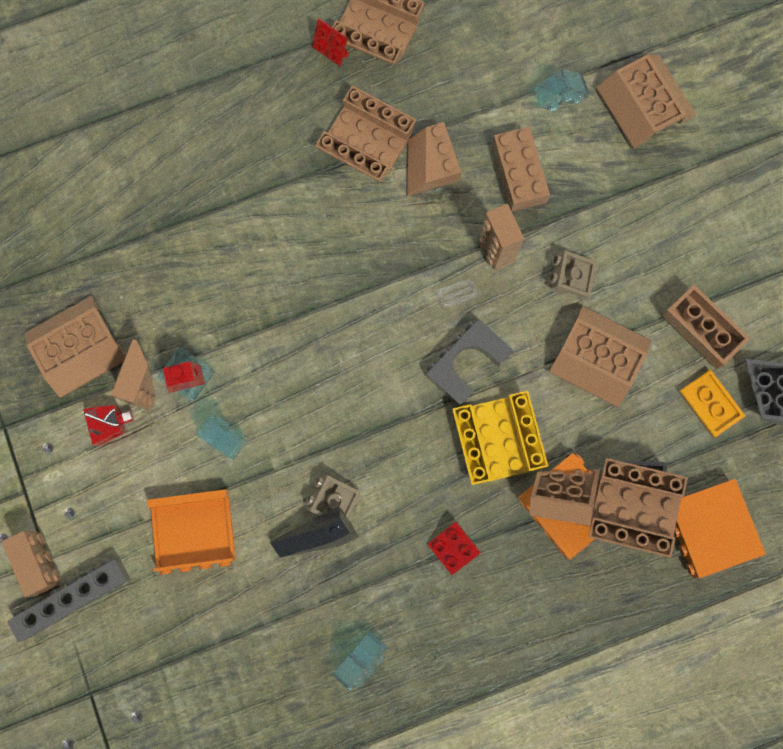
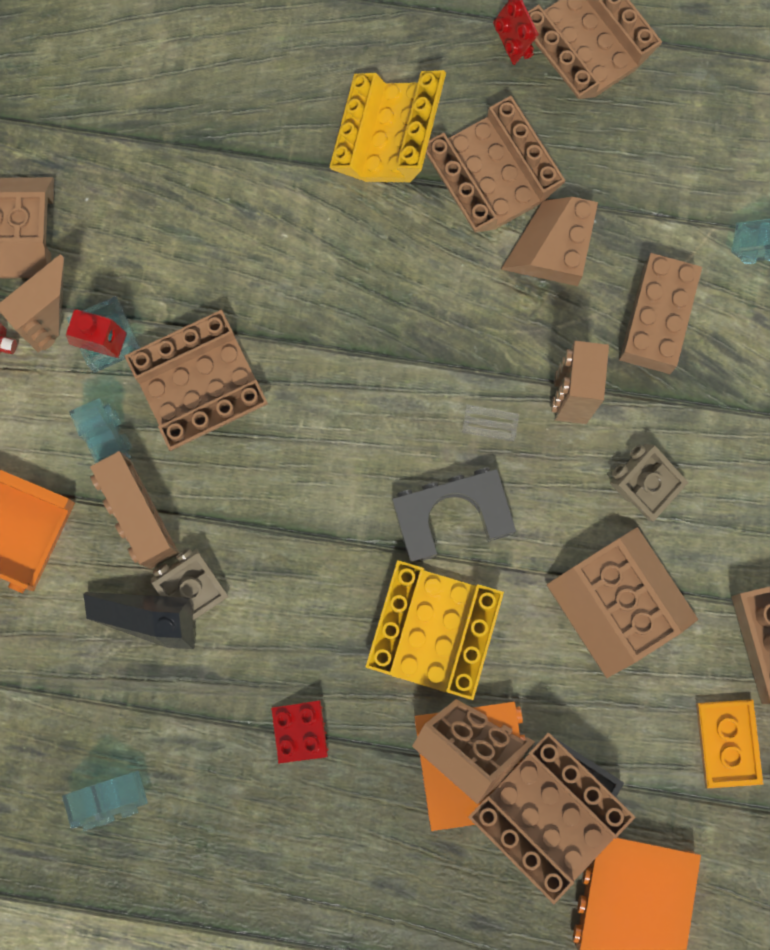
camera: 30 degrees right, 0 degrees up
none -> medium nougat brick [90,451,179,569]
none -> medium nougat slope [125,310,268,451]
none -> yellow slope [329,70,446,182]

